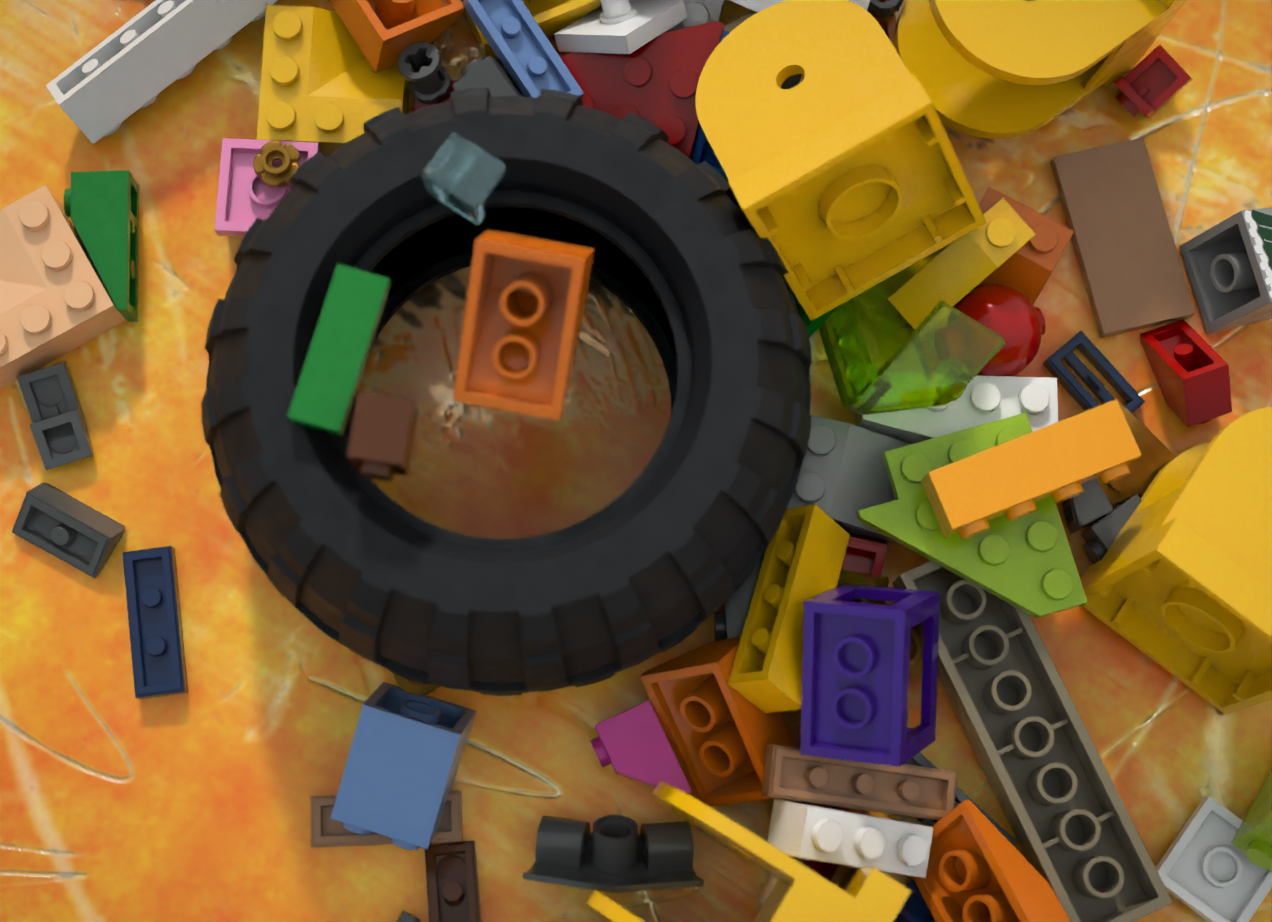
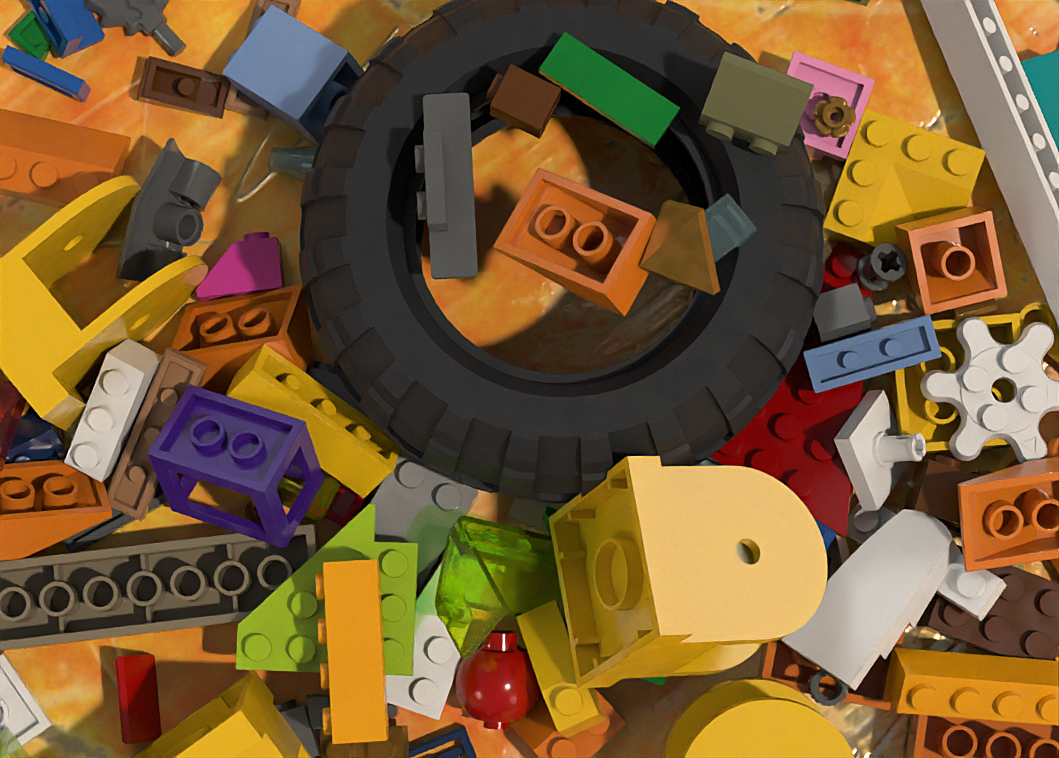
camera: 110 degrees right, 5 degrees up
none -> red slope [115,654,162,744]
none -> clear light blue cone [268,146,318,183]
none -> dark grey bracket [415,93,478,279]
none -> pearl gold slope [640,200,720,295]
none -> olive slope [698,51,814,157]

